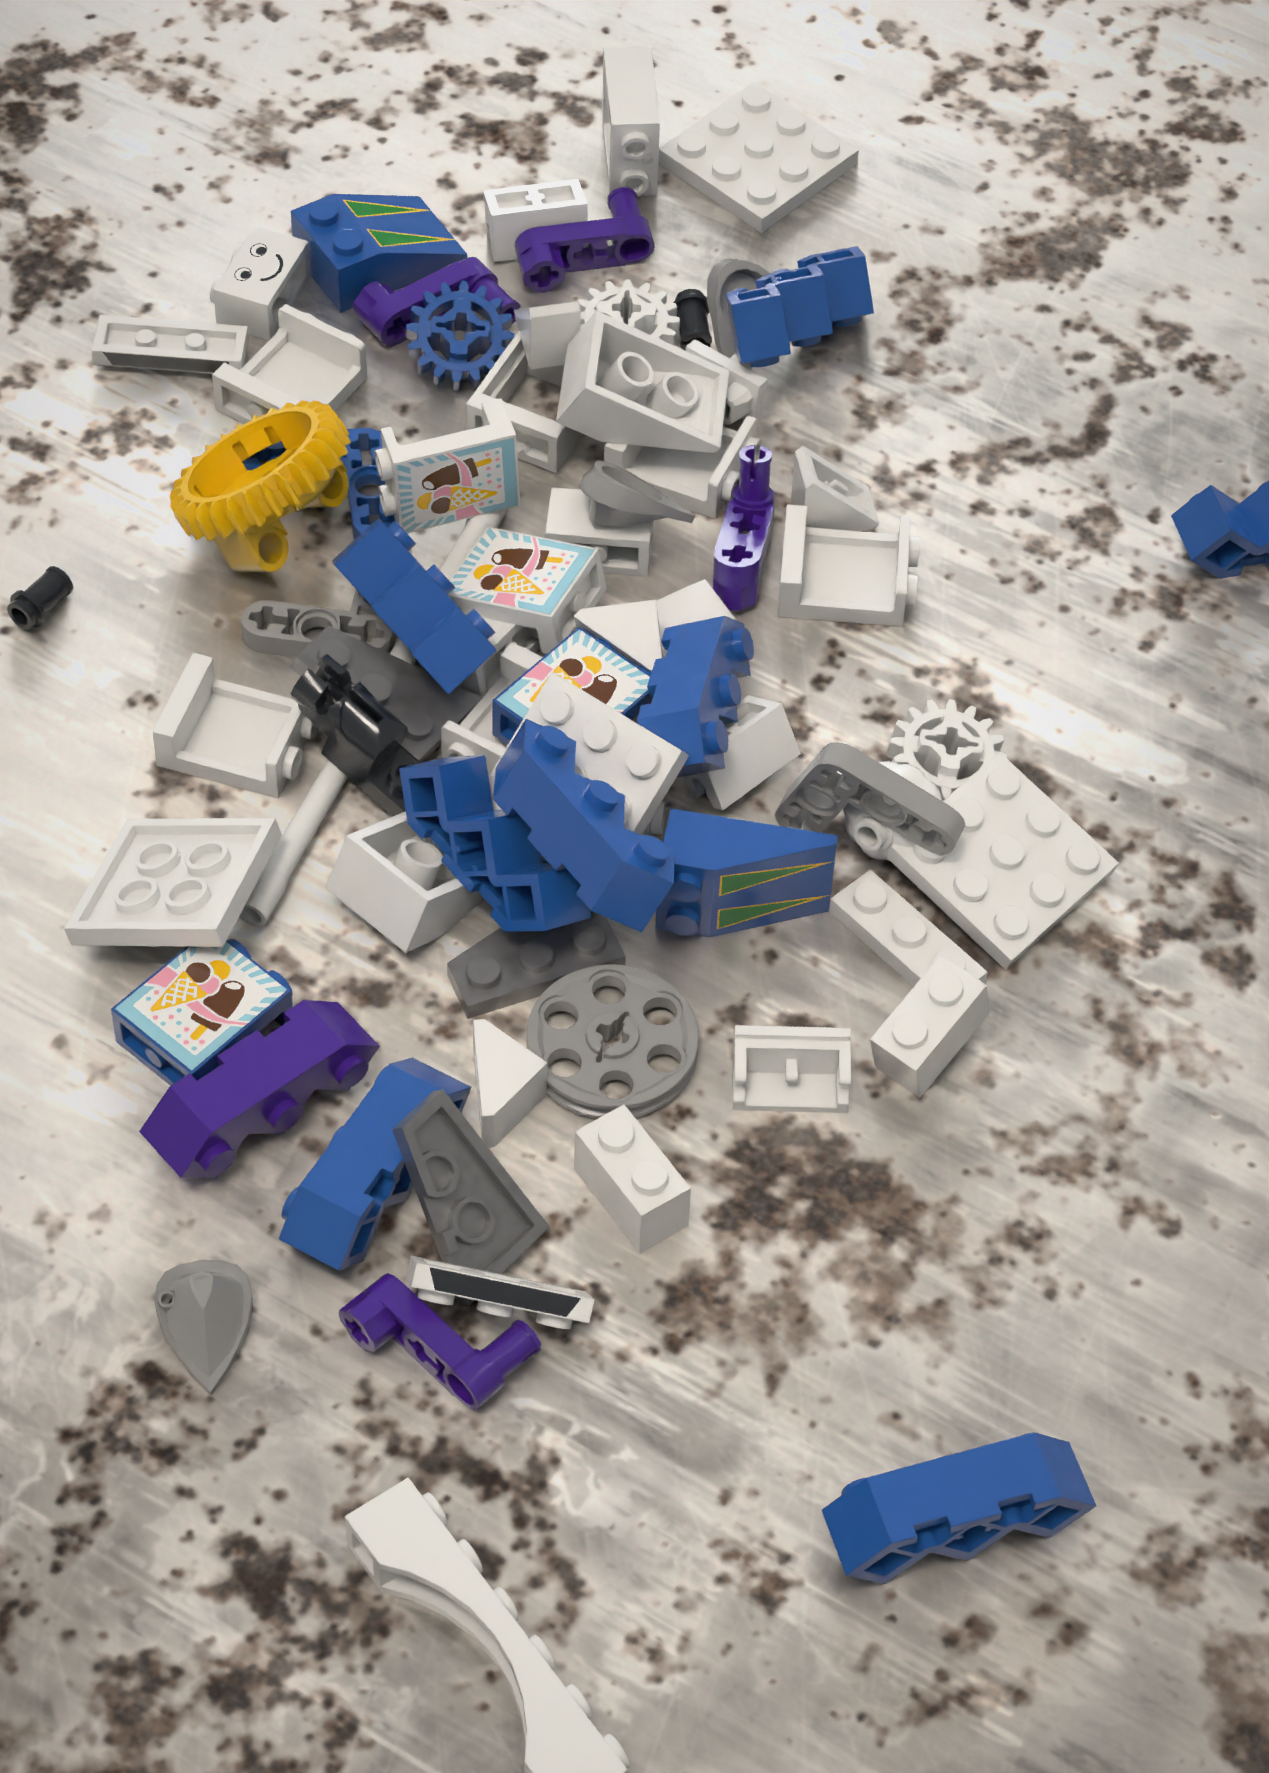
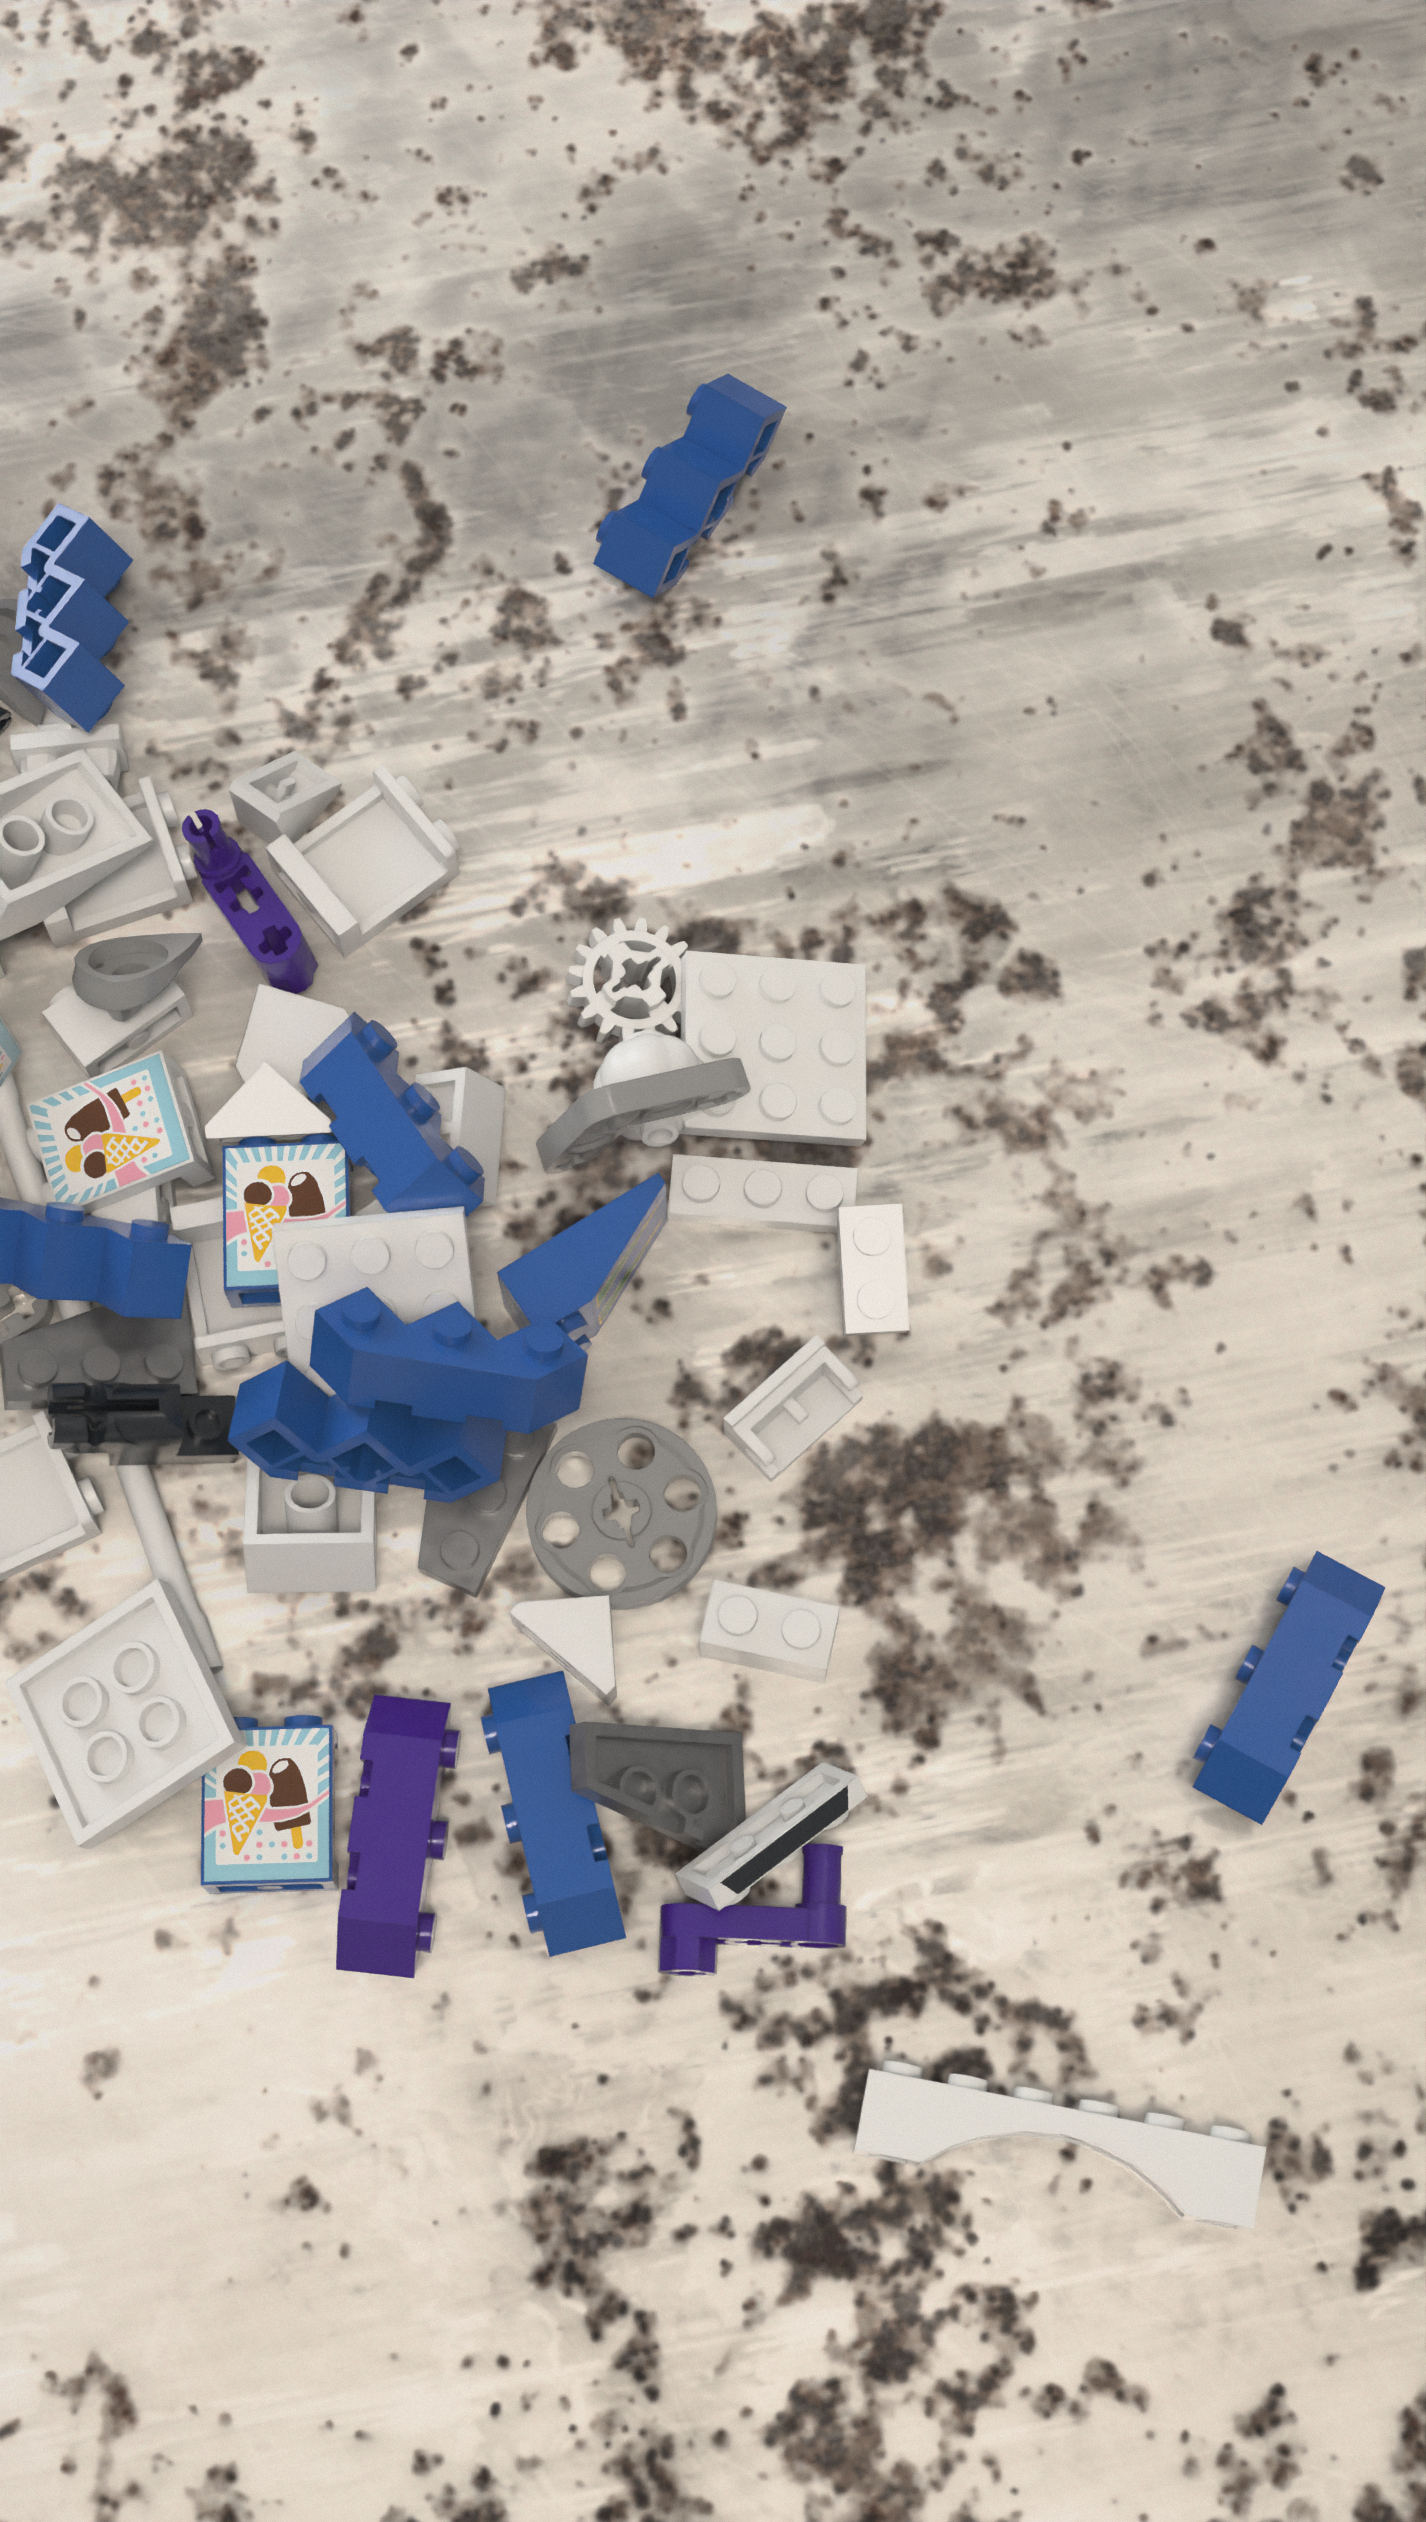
camera: 40 degrees left, 20 degrees up
light grey piece [155,1260,253,1396] -> none

